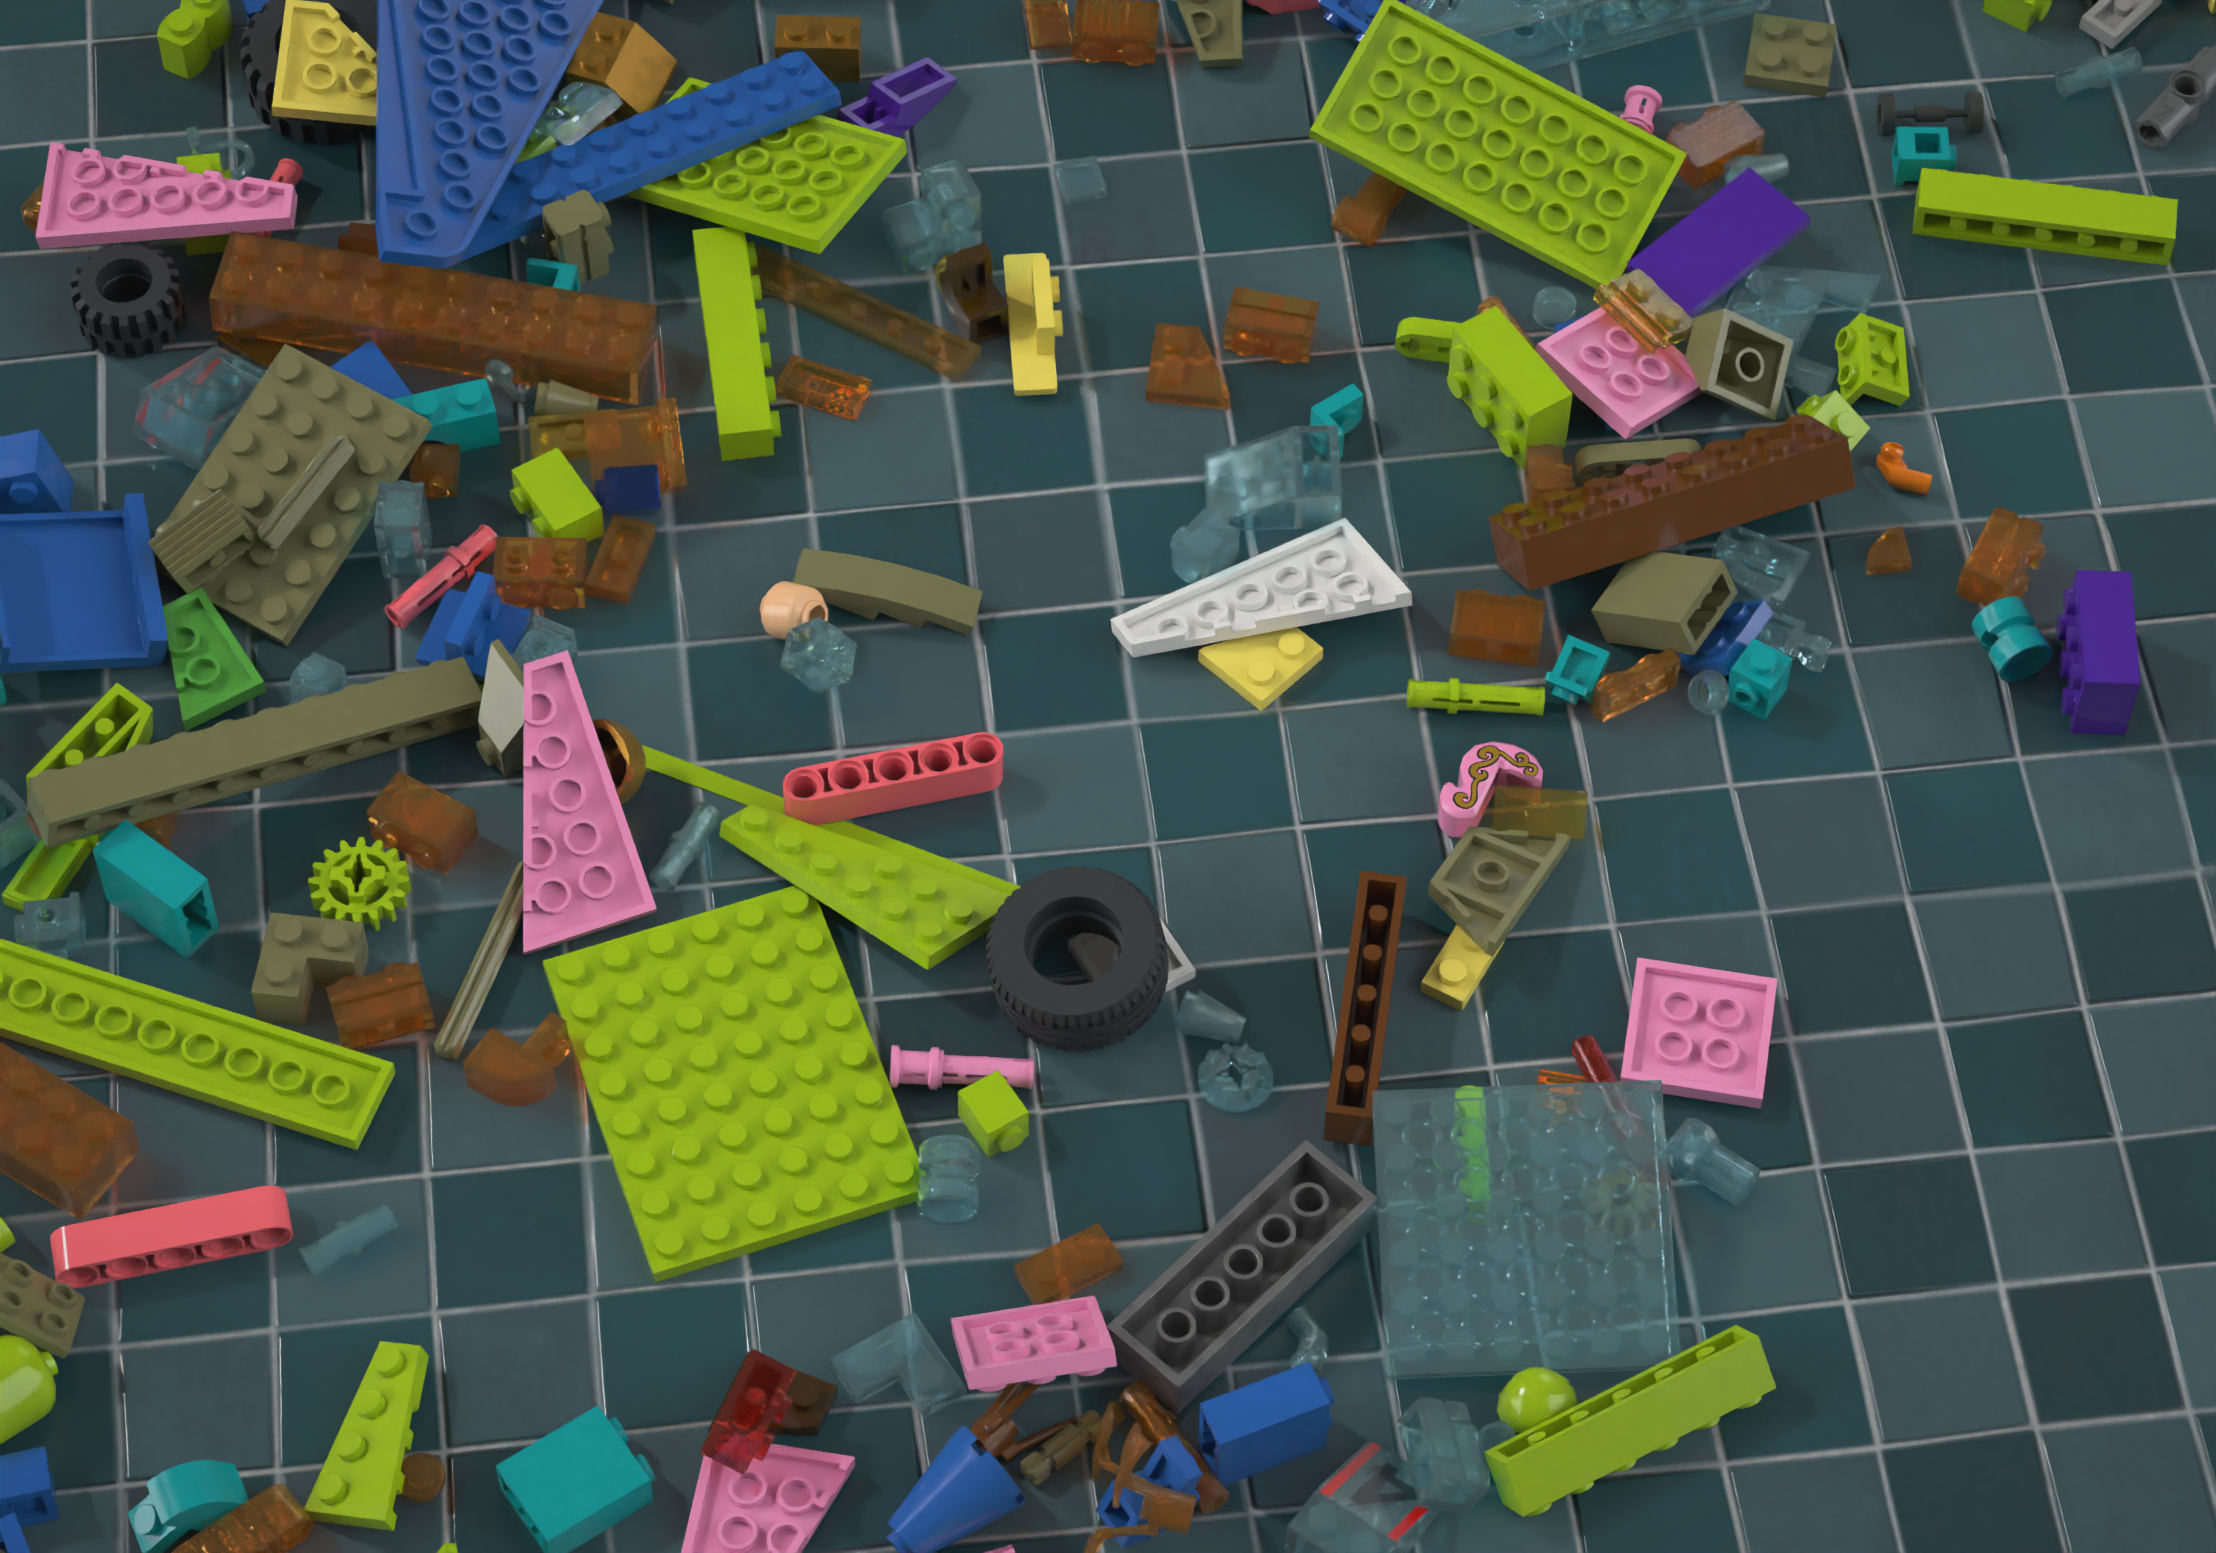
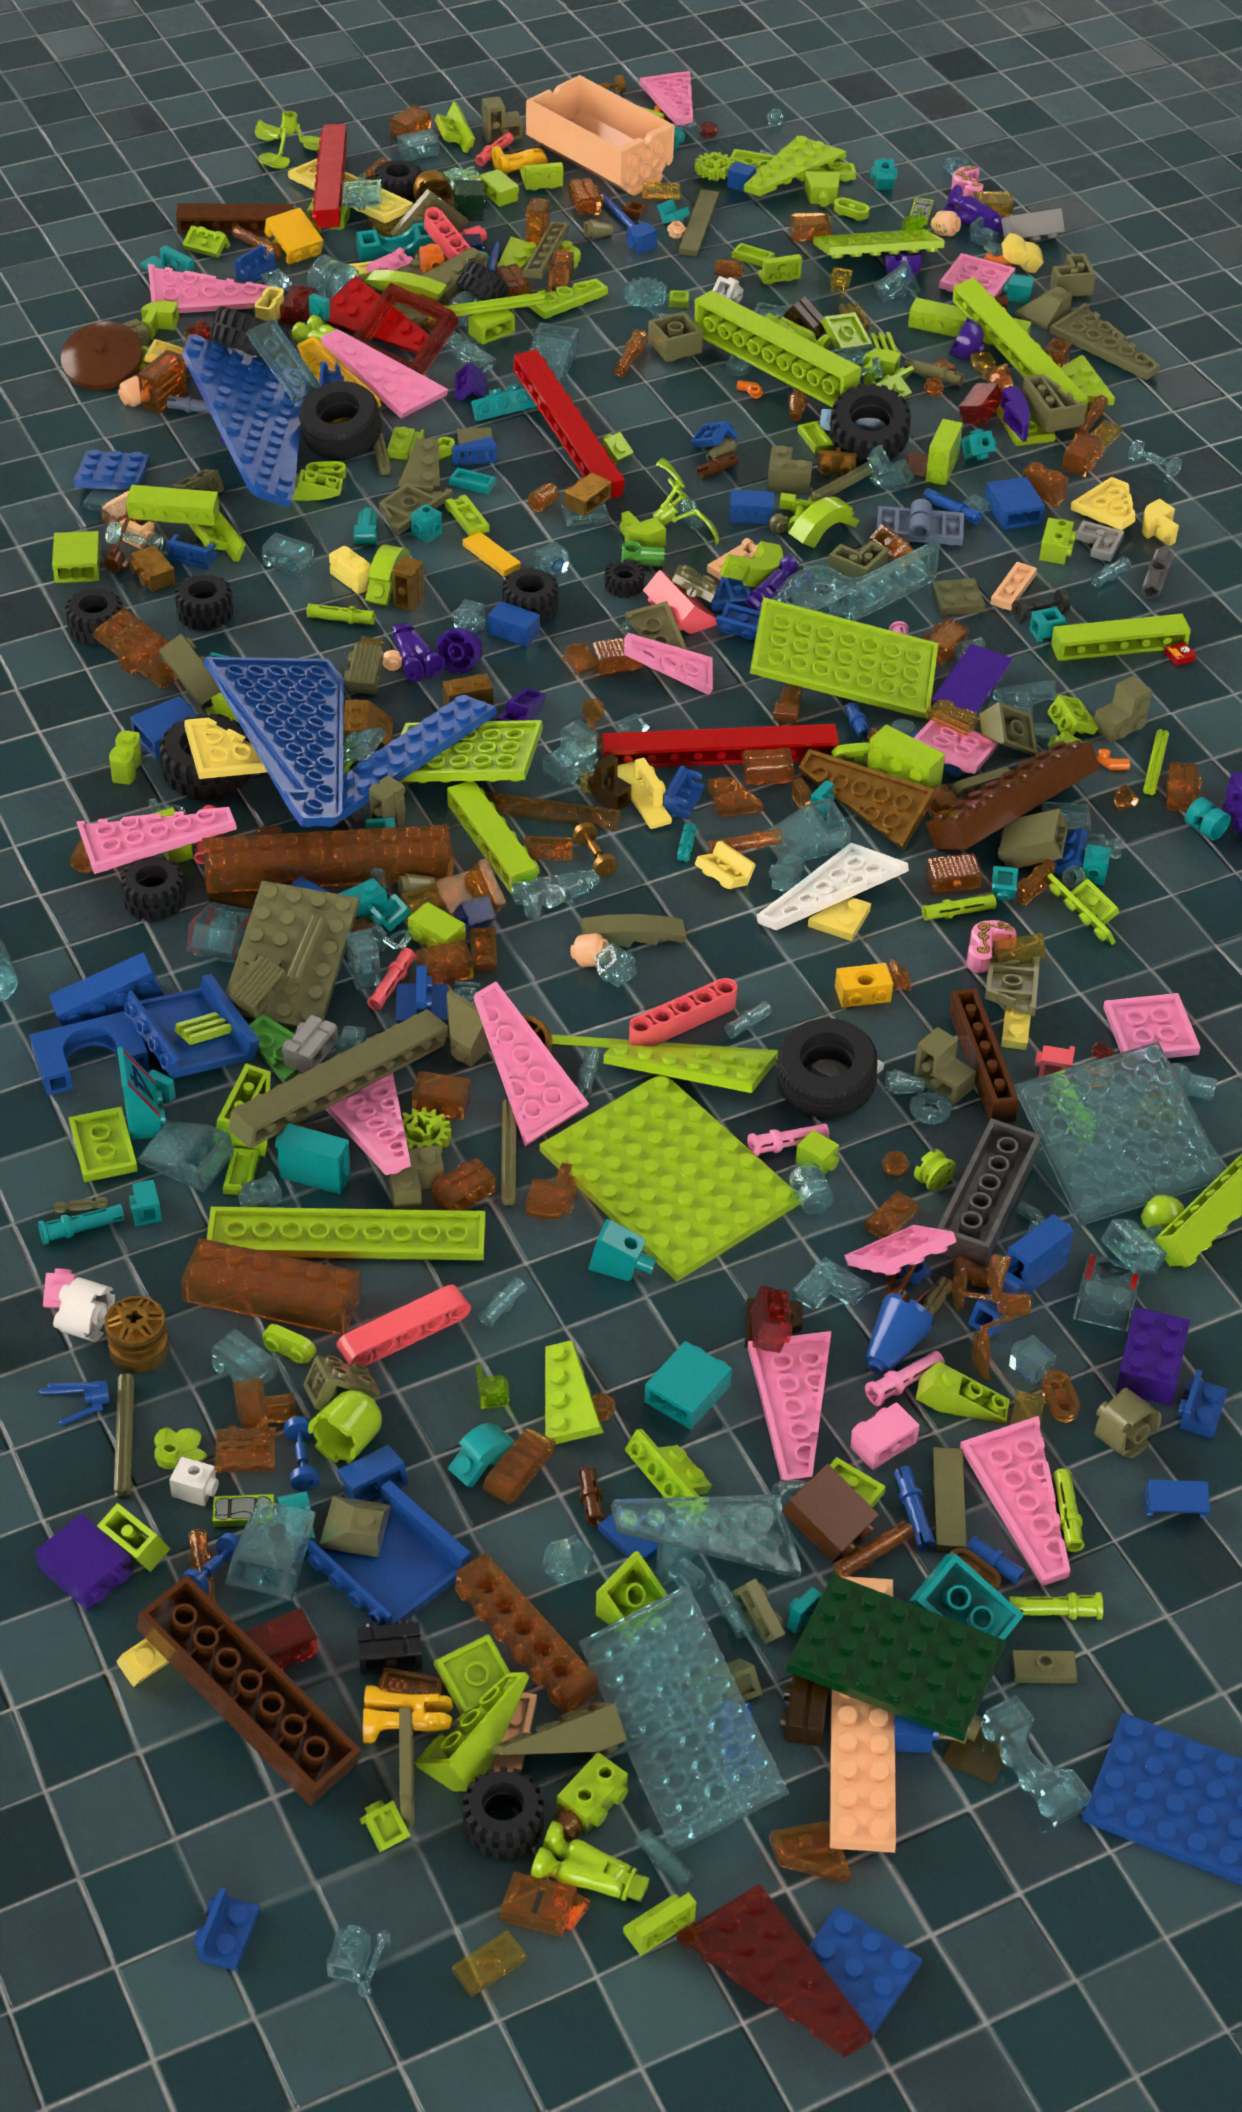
camera: 20 degrees left, 10 degrees down
none -> lime tile [174,1012,232,1045]
none -> light grey brick [282,1015,338,1073]
none -> bright pink wing [325,1073,411,1175]
none -> teal bracket [368,894,412,932]
none -> clear light blue piece [369,925,412,952]
none -> clear neon green panel [475,1365,509,1409]
none -> clear light blue piece [512,869,601,921]
none -> pearl gold wheel [572,822,618,877]
none -> clear orange wheel [578,699,605,753]
none -> teal torso [588,1219,657,1281]
none -> red brick [602,724,839,768]
none -> bright pink wing [624,633,713,695]
none -> blue hinge [664,765,705,819]
none -> teal axle [677,823,697,862]
none -> light yellow bracket [695,841,755,889]
none -> clear orange pin [708,828,783,854]
none -> clear light blue pin [724,1001,772,1038]
none -> clear orange tile [792,777,812,812]
none -> pearl gold wing [798,749,936,851]
none -> yellow brick [835,963,893,1008]
none -> blue pin [844,702,872,741]
none -> clear orange plate [882,1151,909,1176]
none -> clear orange slope [888,959,911,991]
none -> blue plate [898,1261,931,1285]
none -> olive brick [913,1027,976,1105]
none -> lime wheel [914,1149,956,1192]
none -> light nougat plate [990,562,1037,611]
none -> coral brick [1035,1045,1075,1083]
none -> lime bracket [1047,873,1120,945]
none -> olive brick [1094,676,1152,743]
none -> lime axle [1143,729,1169,795]
none -> red tile [1164,641,1196,666]

